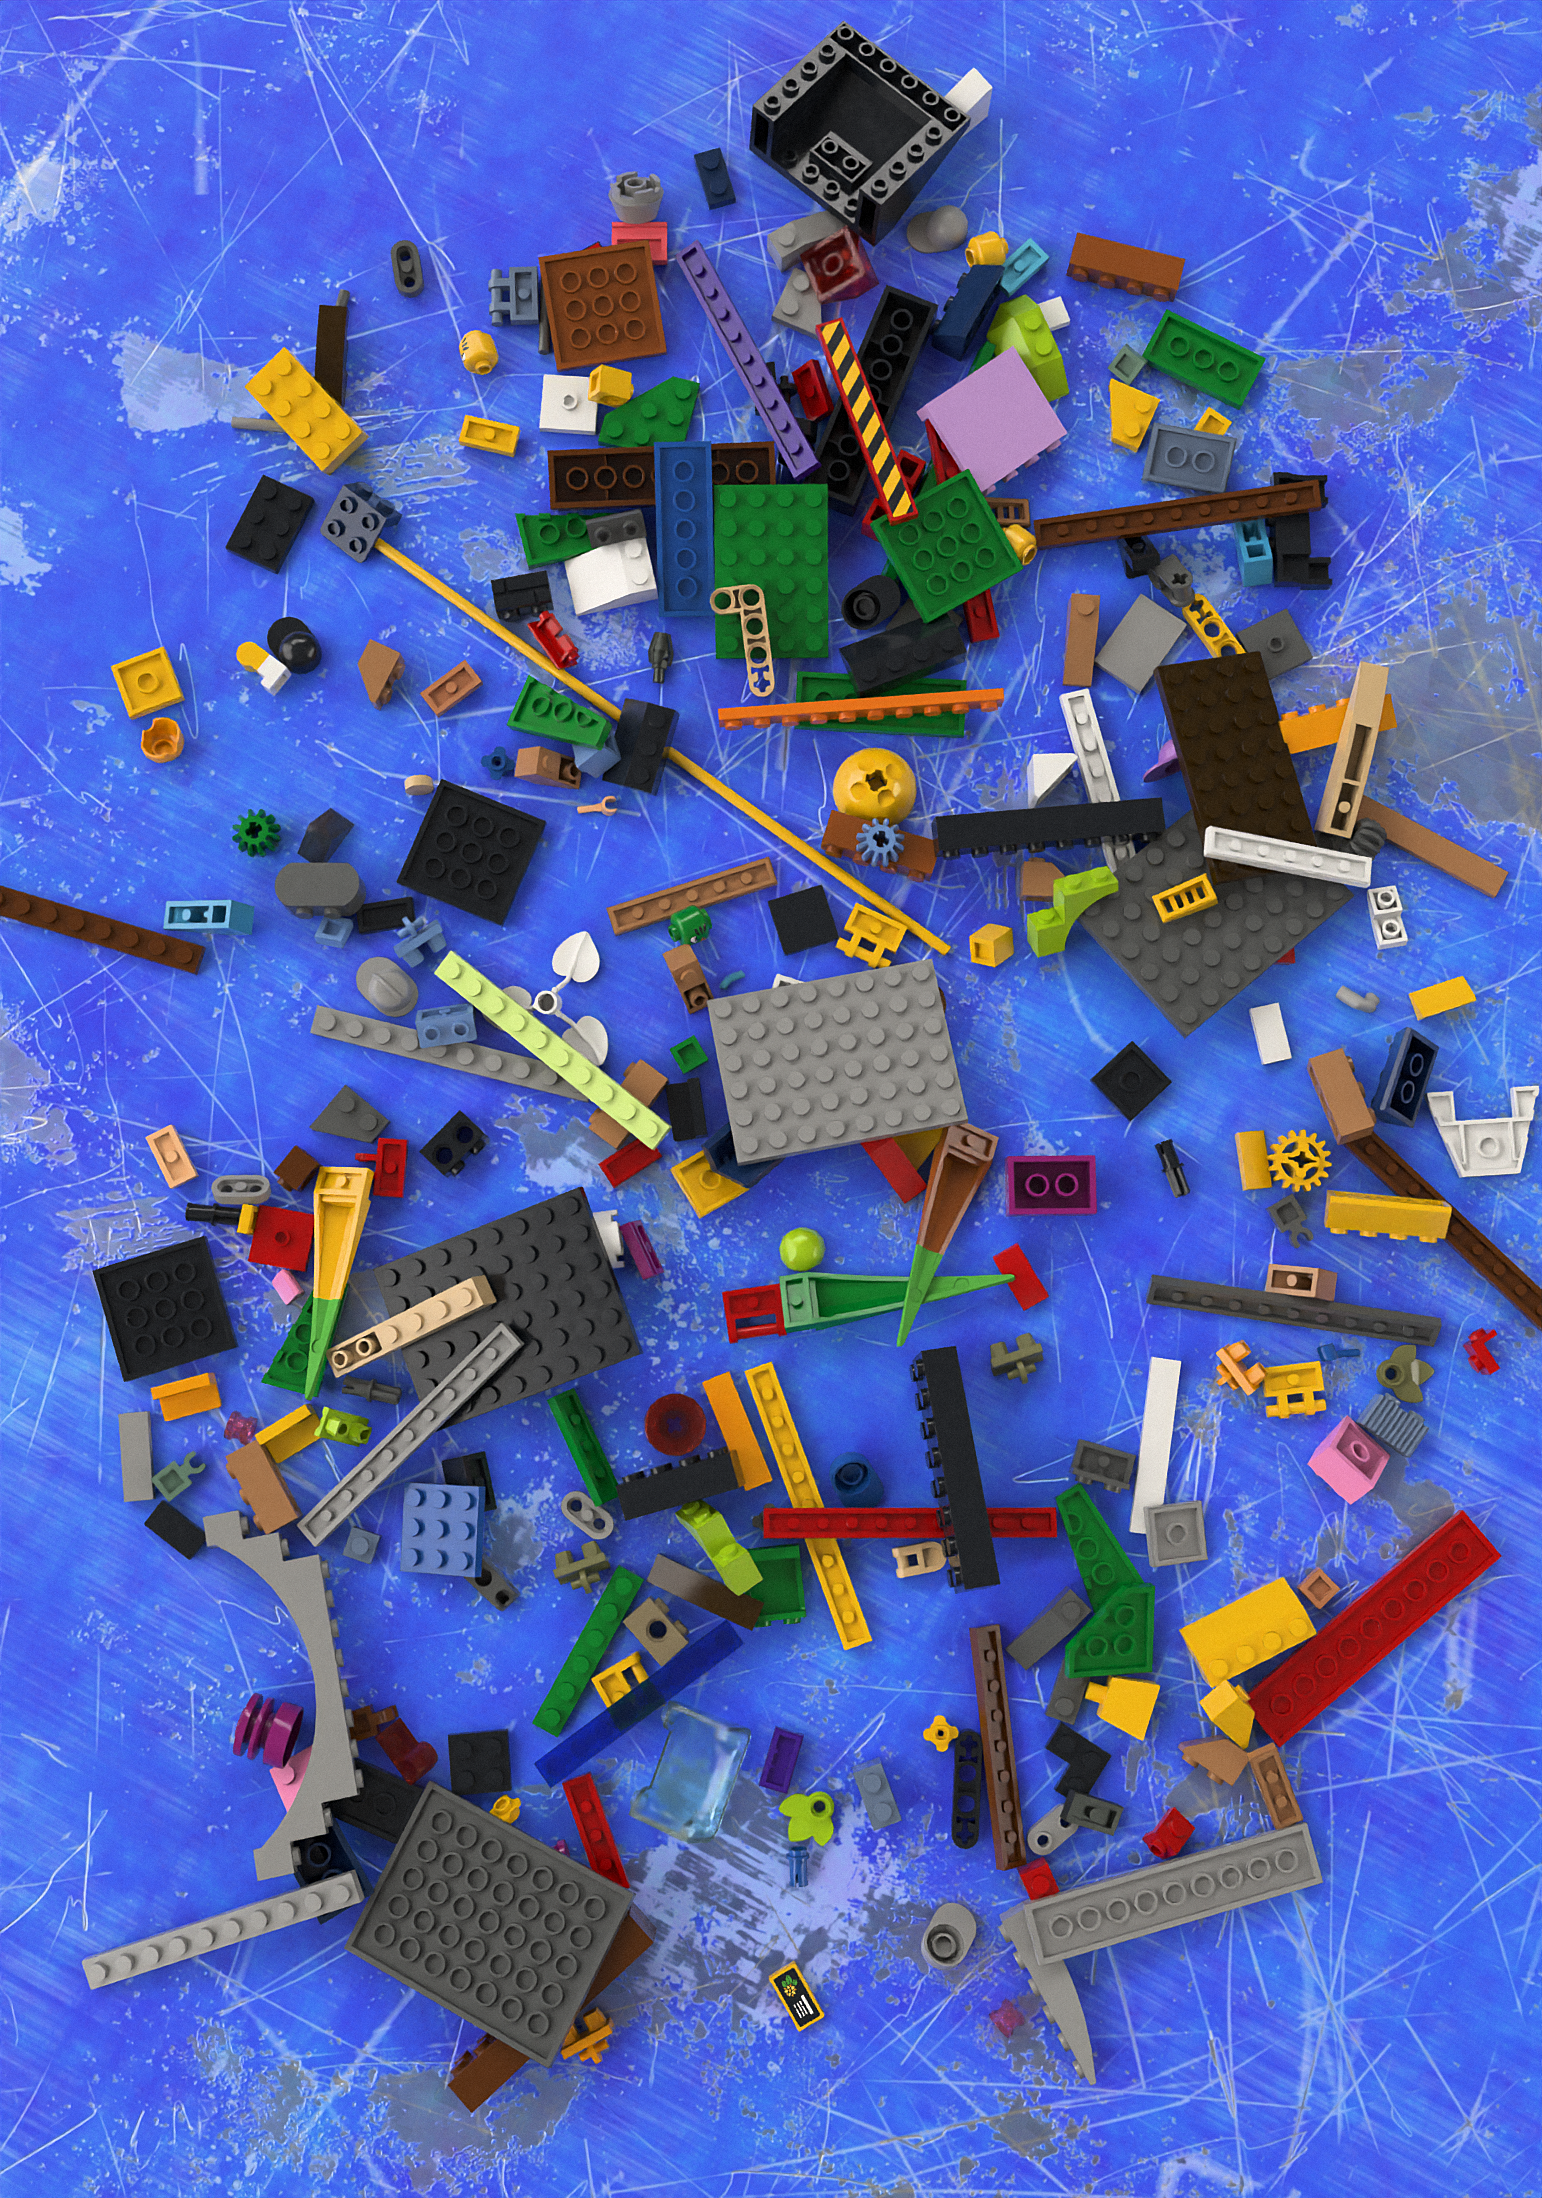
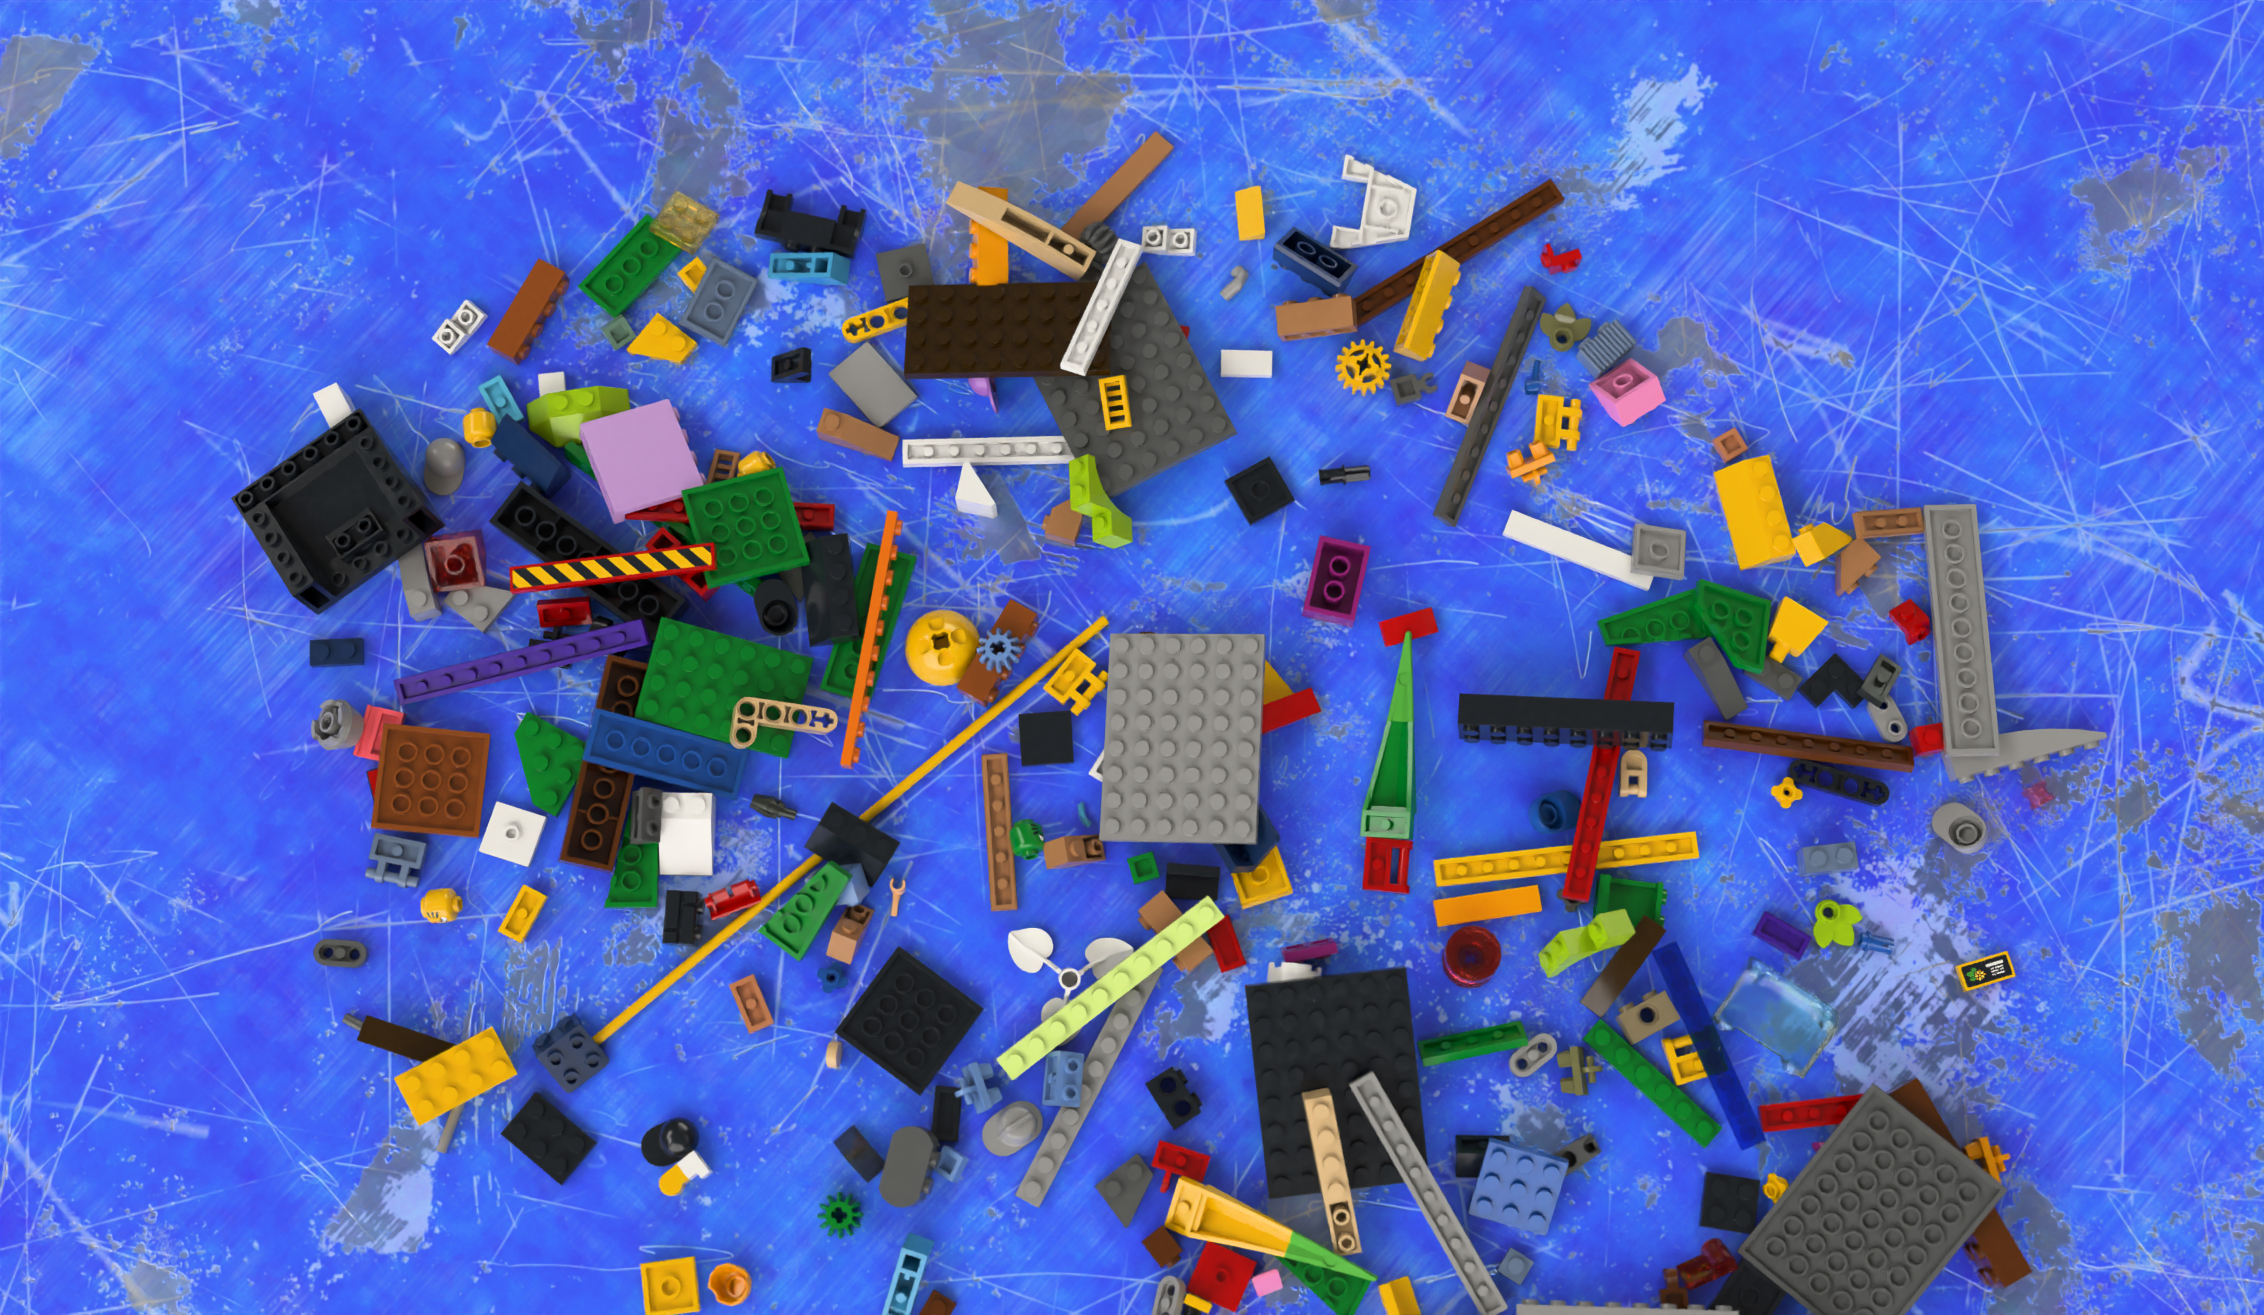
camera: 75 degrees left, 5 degrees down
lime hips [314,1406,372,1447] -> none
dark grey axle [342,1375,402,1405] -> none
medium nougat slope [358,639,405,711] -> none
dark grey bar [538,277,550,355] -> none
yellow brick [588,364,634,408] -> none
black brick [616,1446,746,1521] -> none
lime hair [779,1227,826,1272] -> none
dark orange plate [897,1123,999,1347] -> none
black brick [931,797,1166,860] -> none
yellow panel [969,923,1014,967] -> none
olive hips [990,1333,1043,1385] -> none
reddish brown plate [1034,479,1322,551] -> none
dark grey bracket [1069,1439,1136,1494] -> none
dark grey piece [1147,554,1195,608] -> none
yellow slope [1235,1130,1272,1191] -> none
red plate [1247,1510,1501,1748] -> none
none -> white slope [432,300,488,355]
none -> clear yellow plate [649,190,720,255]

